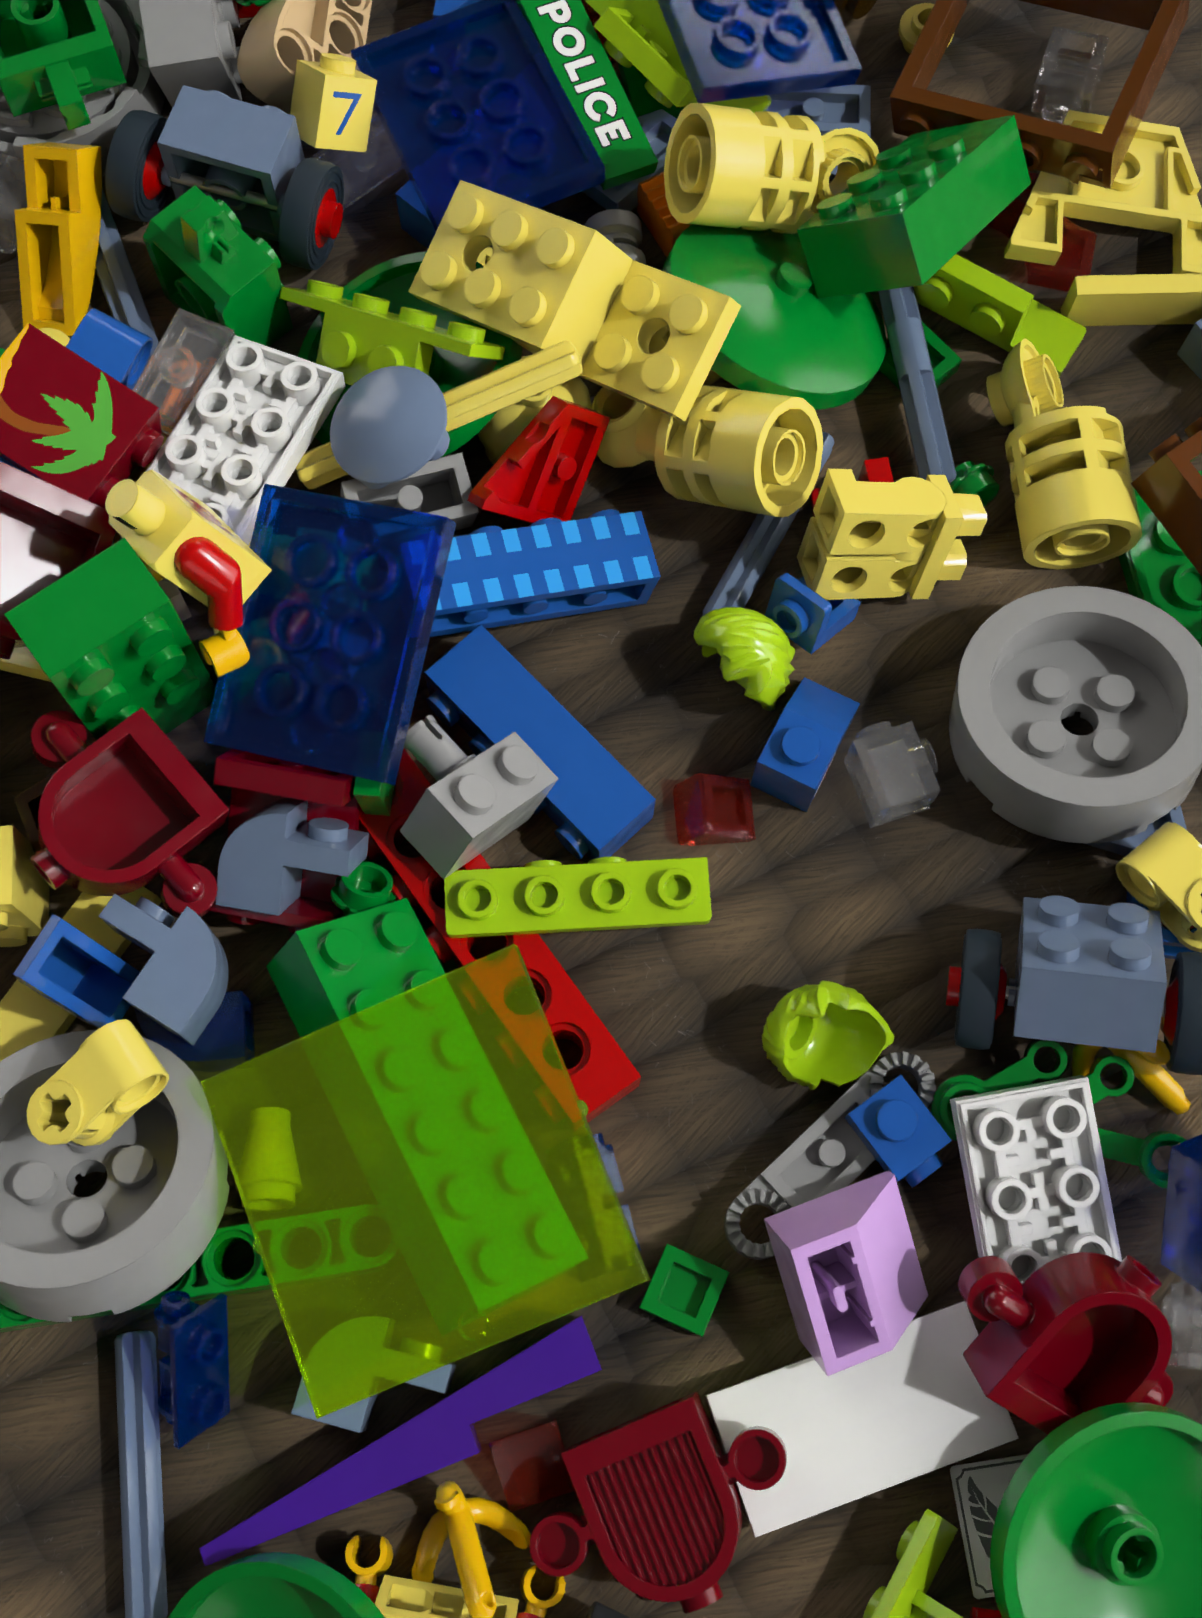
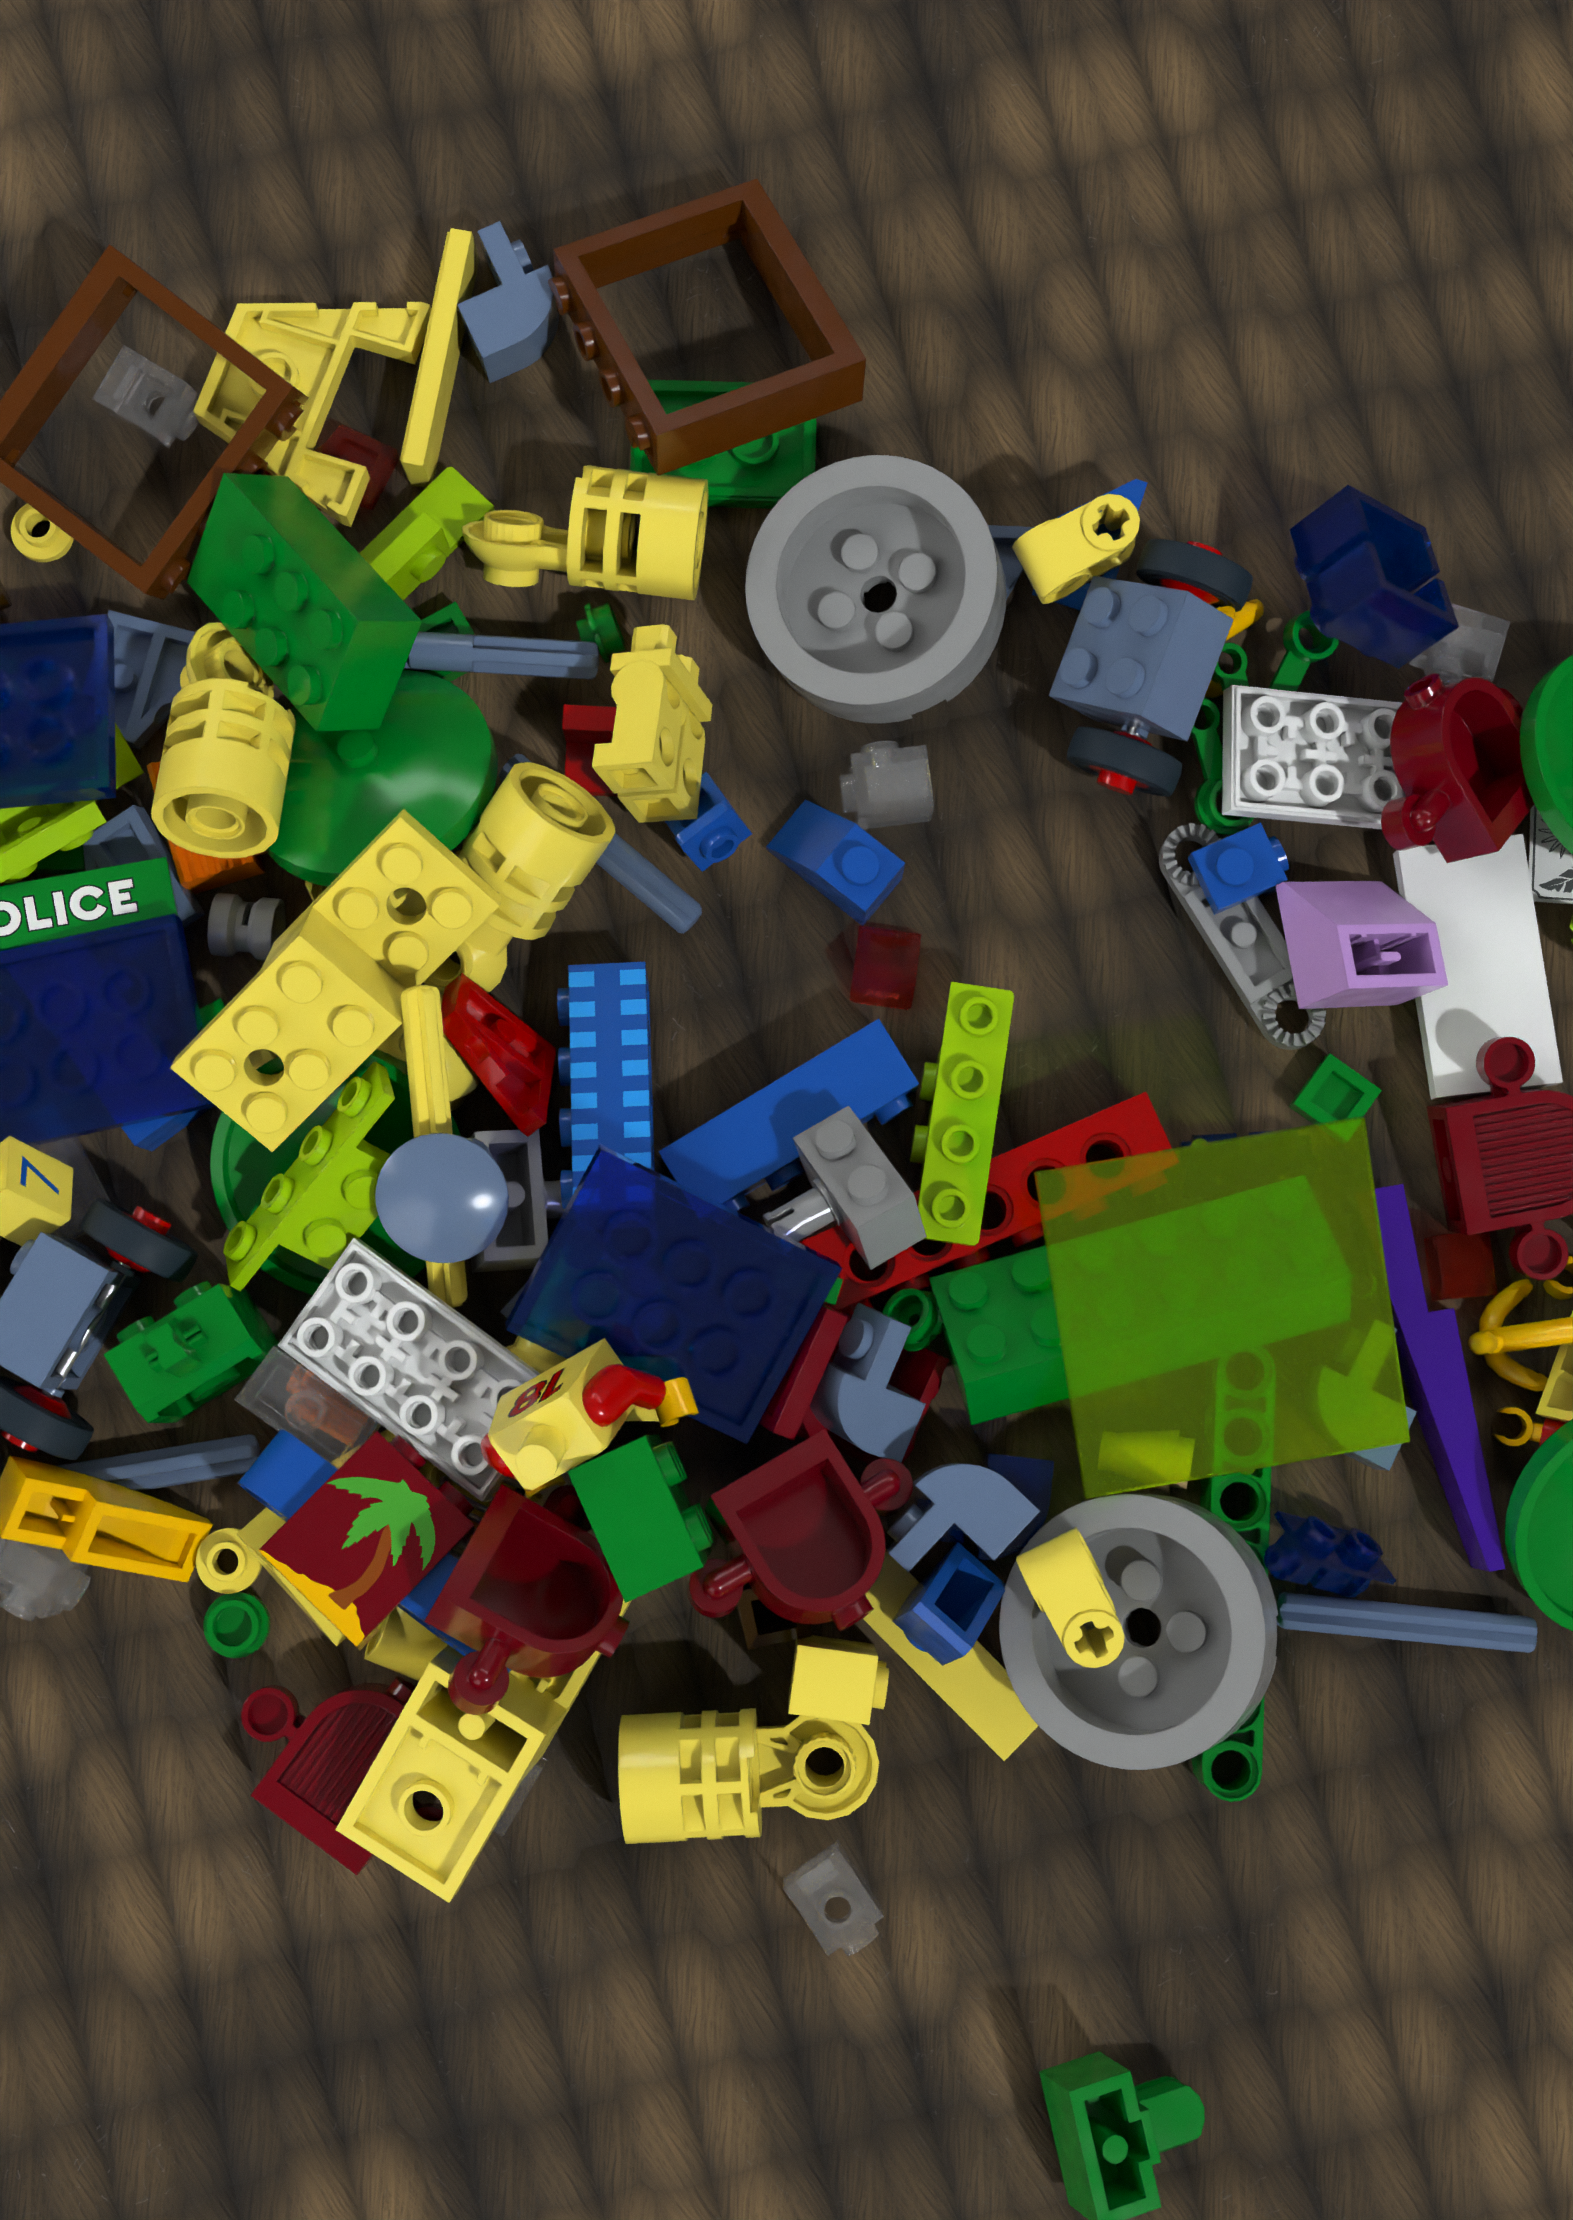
camera: 75 degrees left, 10 degrees up
lime hair [693,607,795,711] -> none
lime hair [762,981,894,1090] -> none

